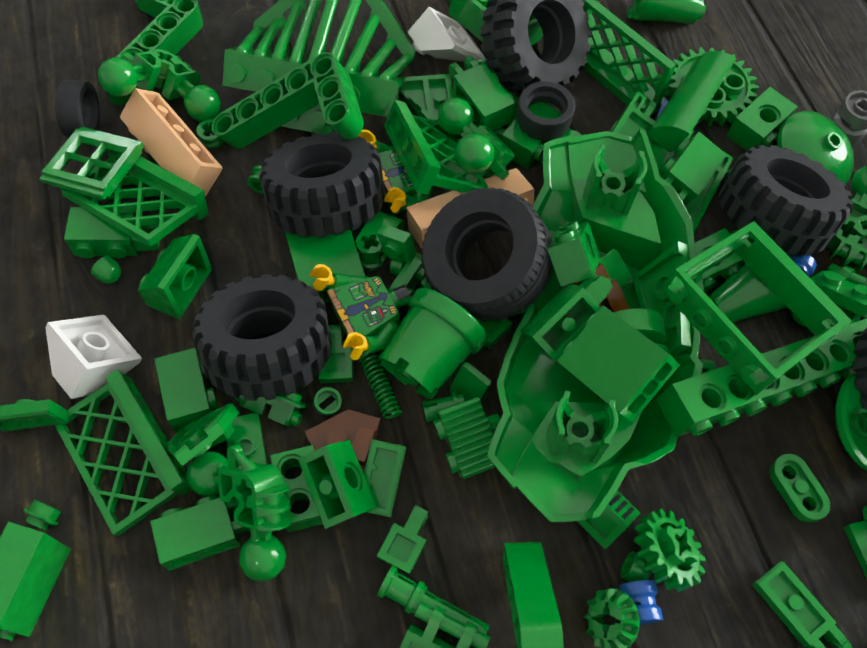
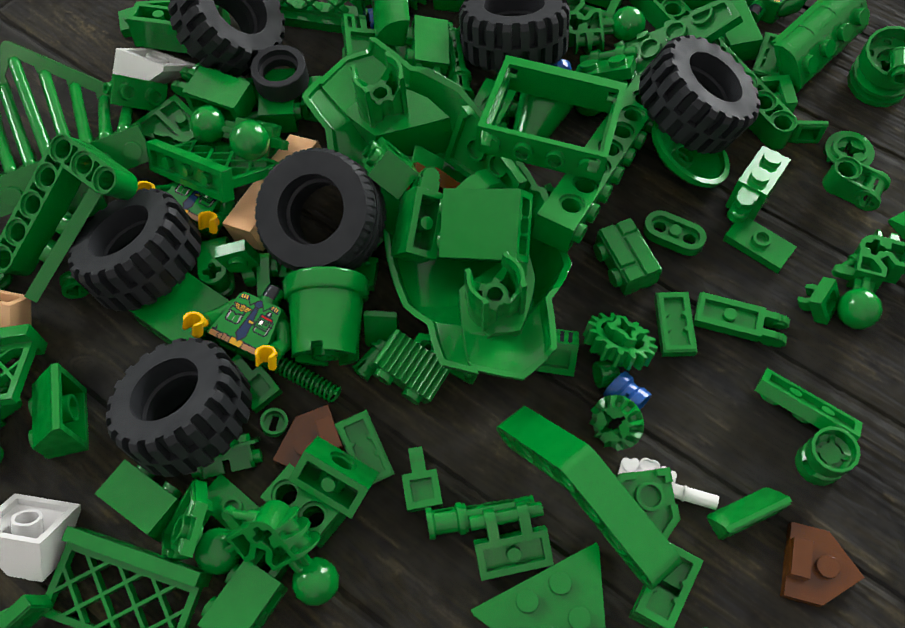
camera: 30 degrees left, 0 degrees up
none -> green wing [24,187,102,303]
none -> green hinge [103,74,168,111]
none -> green pin [446,27,475,100]
none -> green brick [593,218,662,296]
none -> green plate [654,292,698,357]

